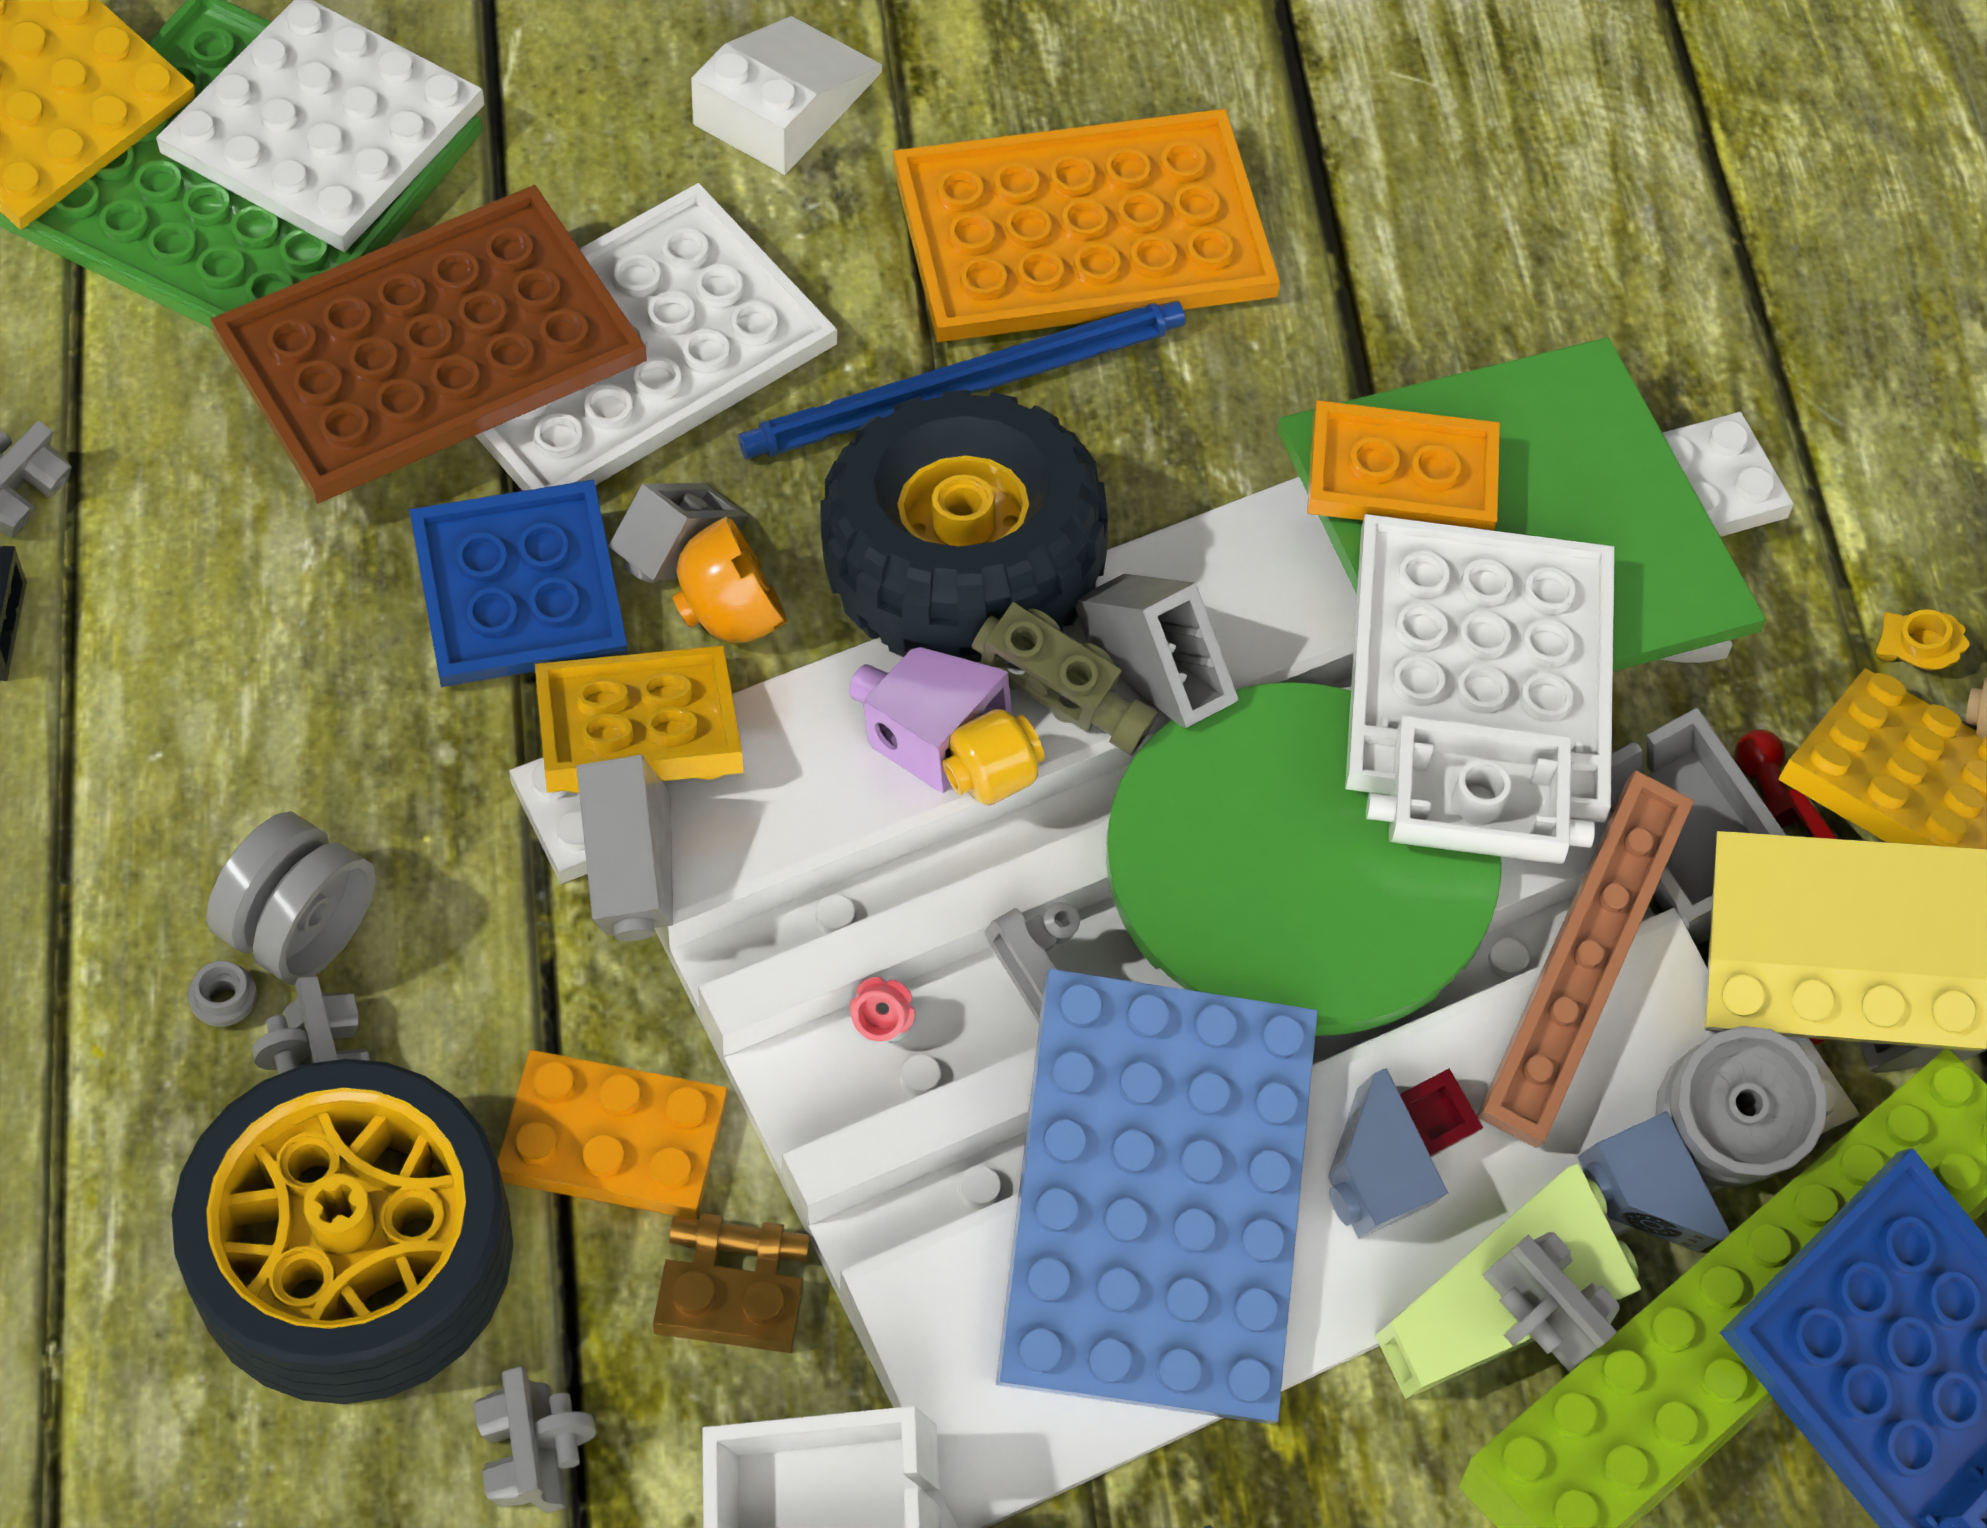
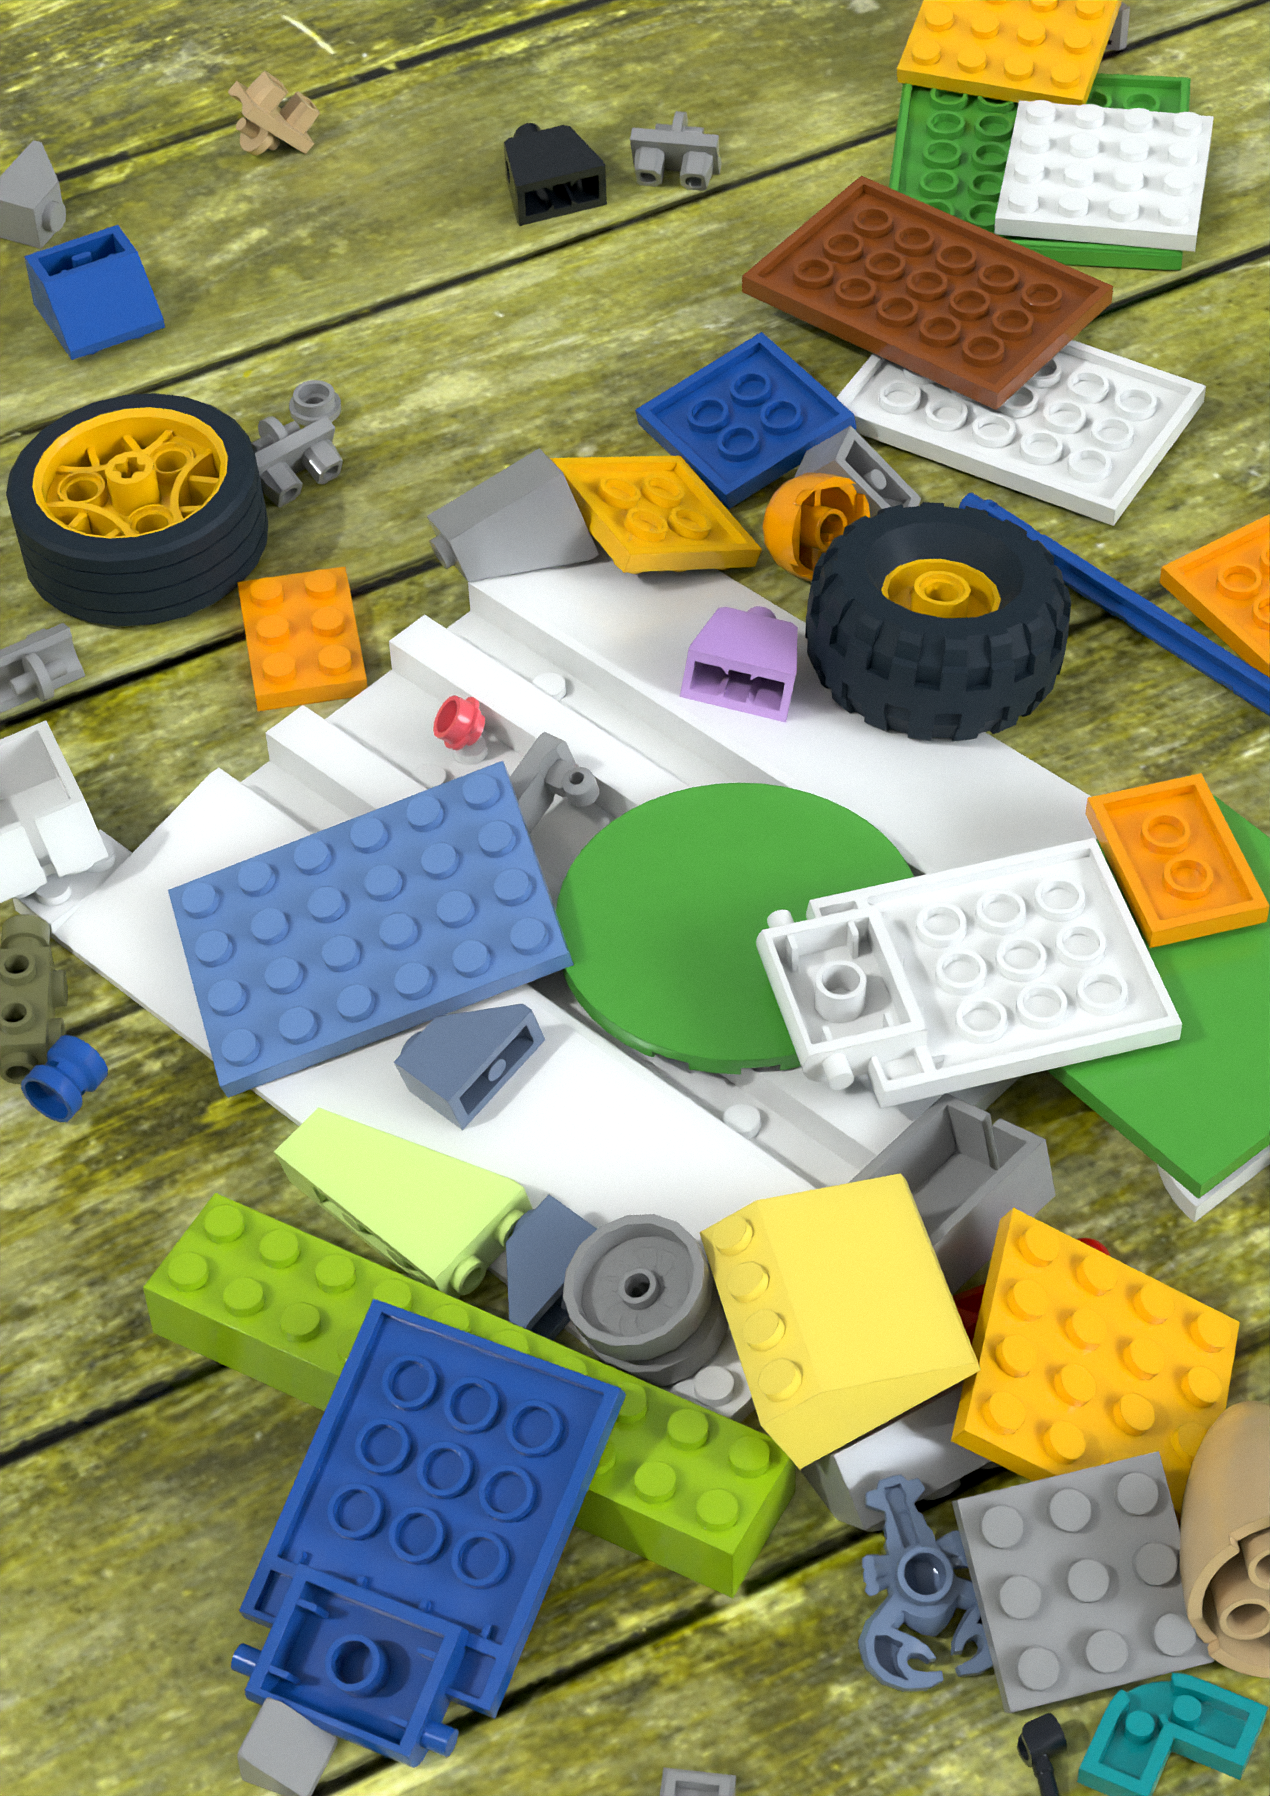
camera: 75 degrees right, 10 degrees down
light grey wheel [206,811,376,985] -> none
pearl gold plate [653,1213,811,1353] -> none
yellow head [942,709,1045,806] -> none
olive brick [972,602,1159,756] -> none
light grey slope [1075,574,1239,728] -> none
dark red plate [1400,1068,1483,1157] -> none
nougat plate [1477,770,1694,1148] -> none
light grey hips [1482,1232,1620,1371] -> none

